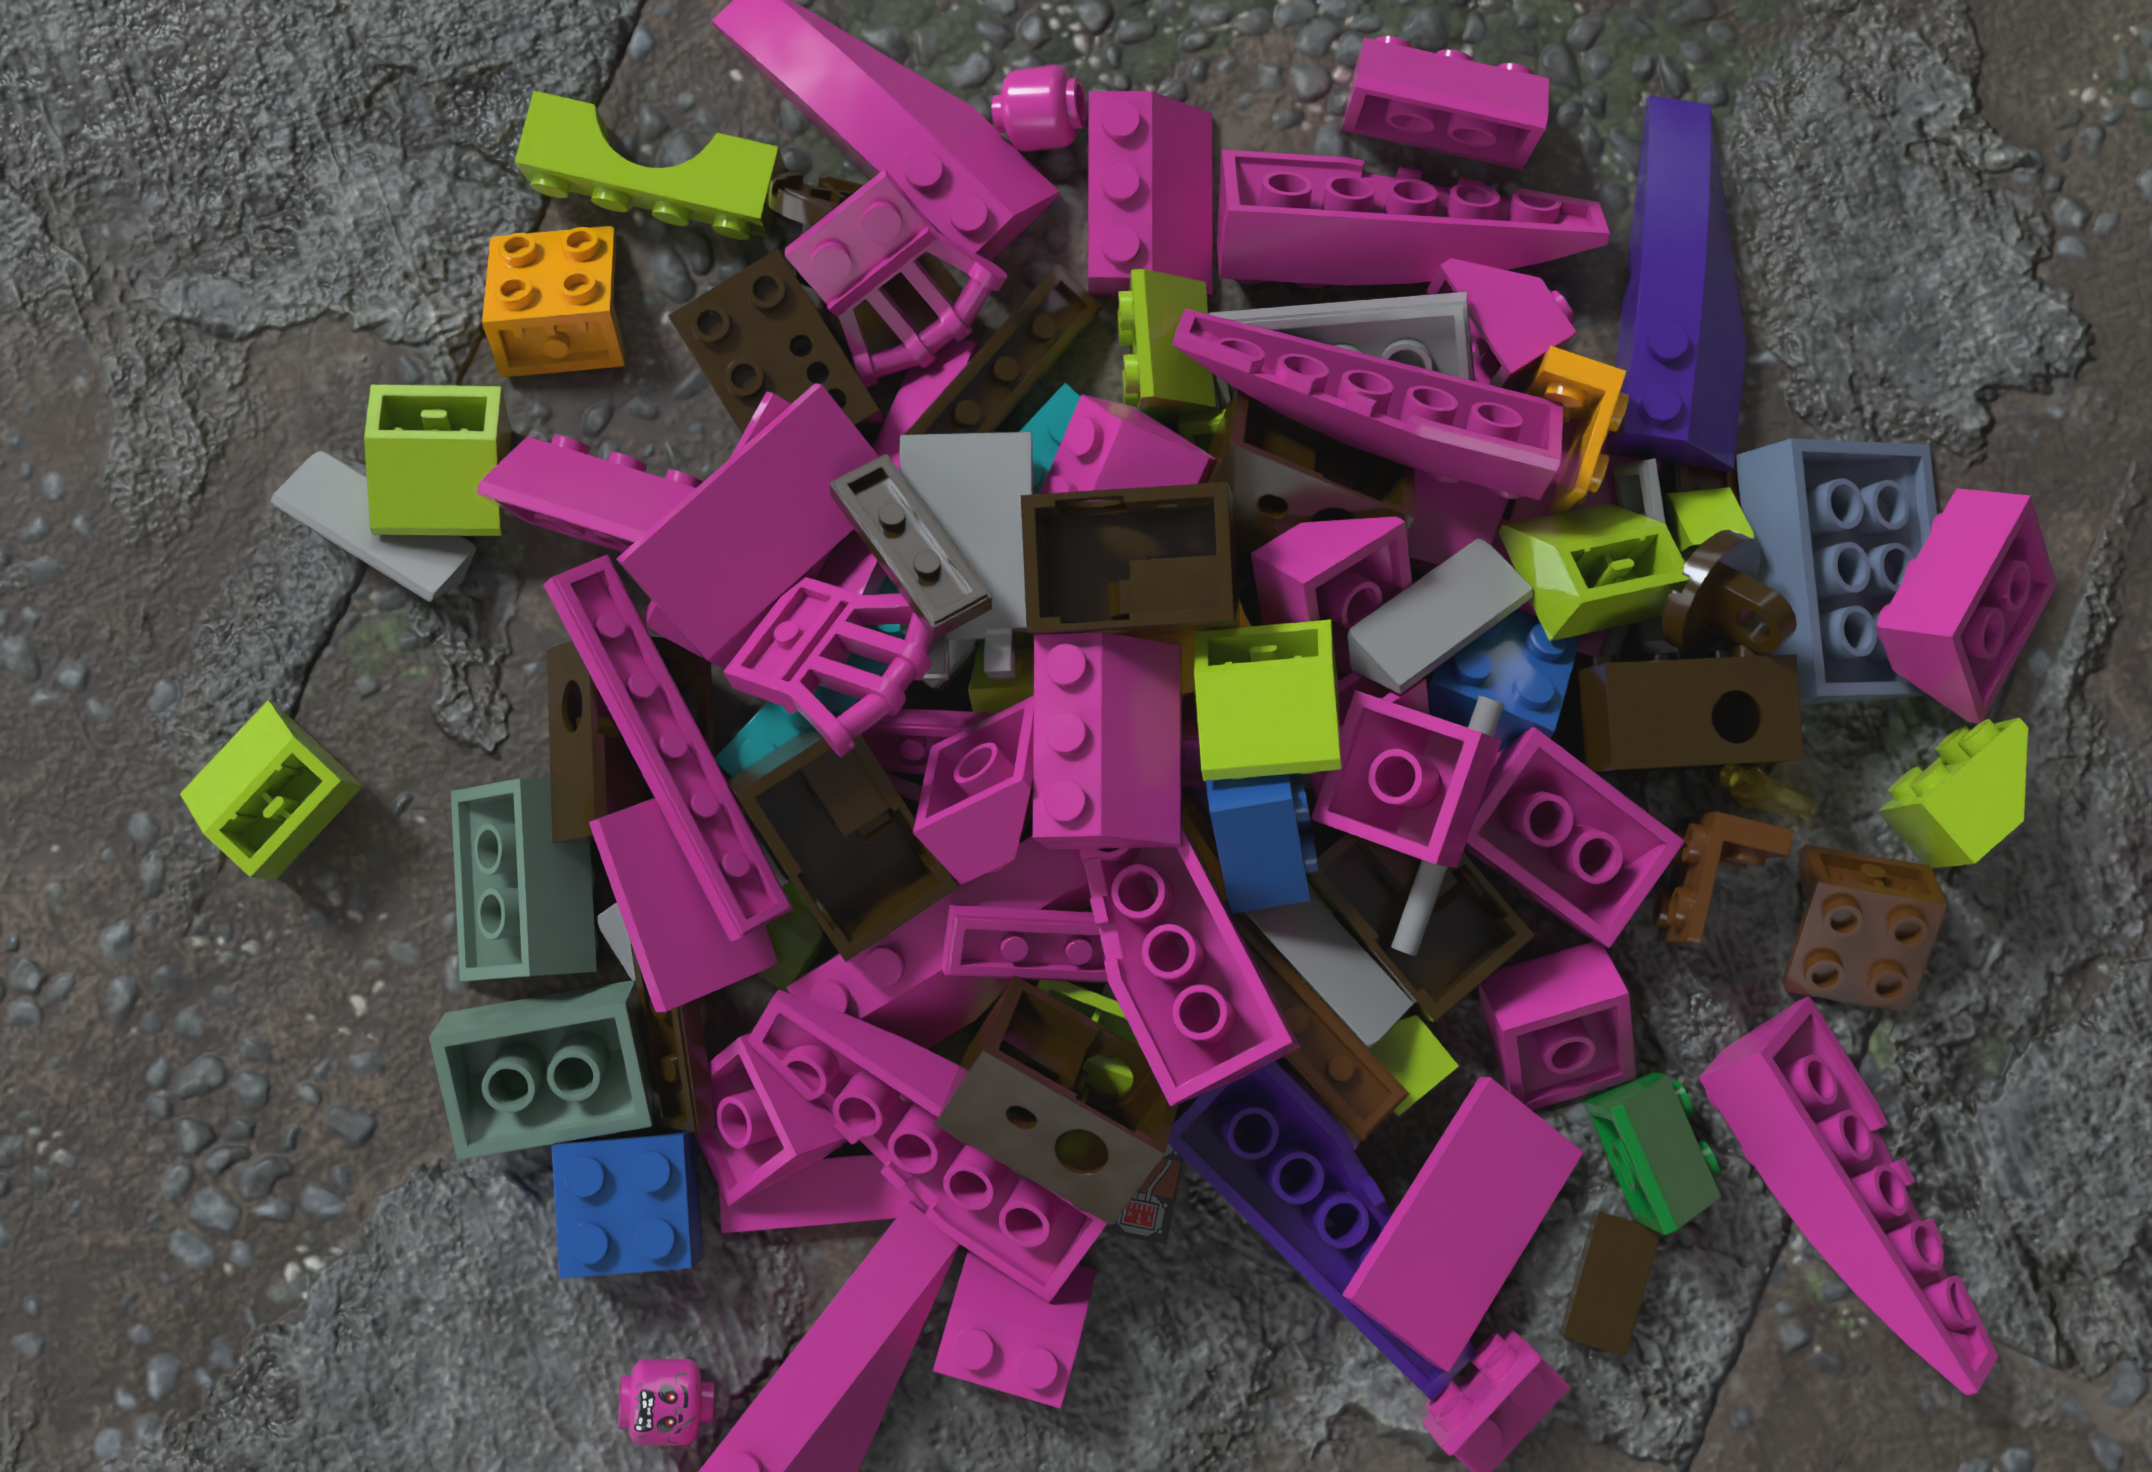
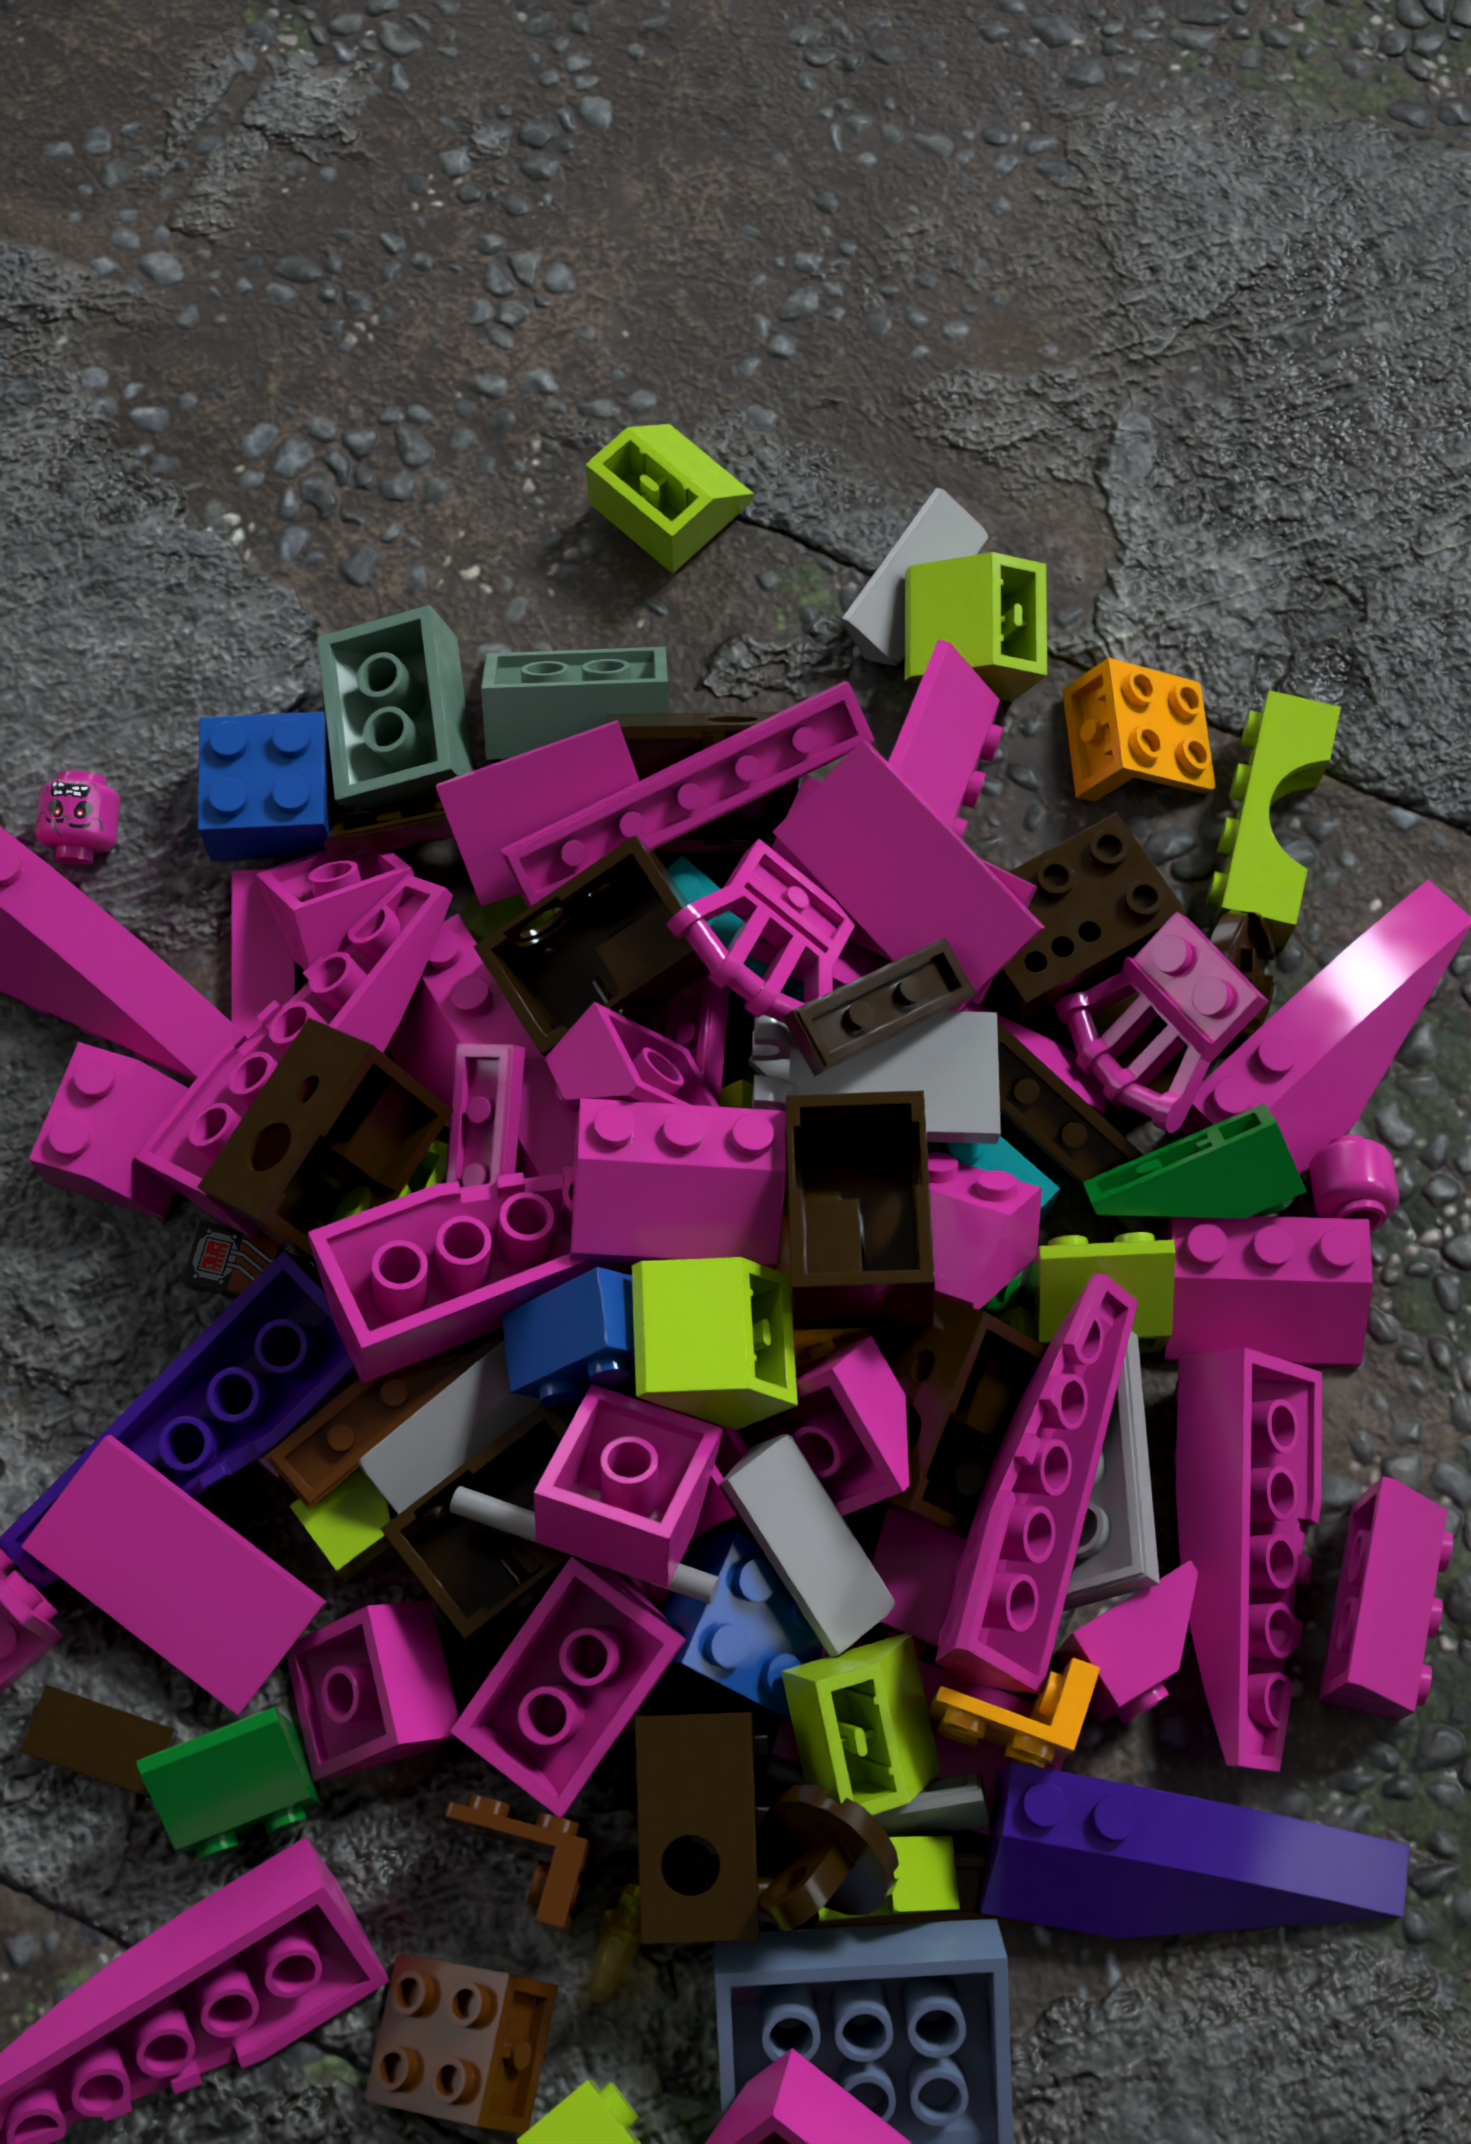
camera: 90 degrees right, 15 degrees down
none -> green slope [1083,1103,1307,1219]

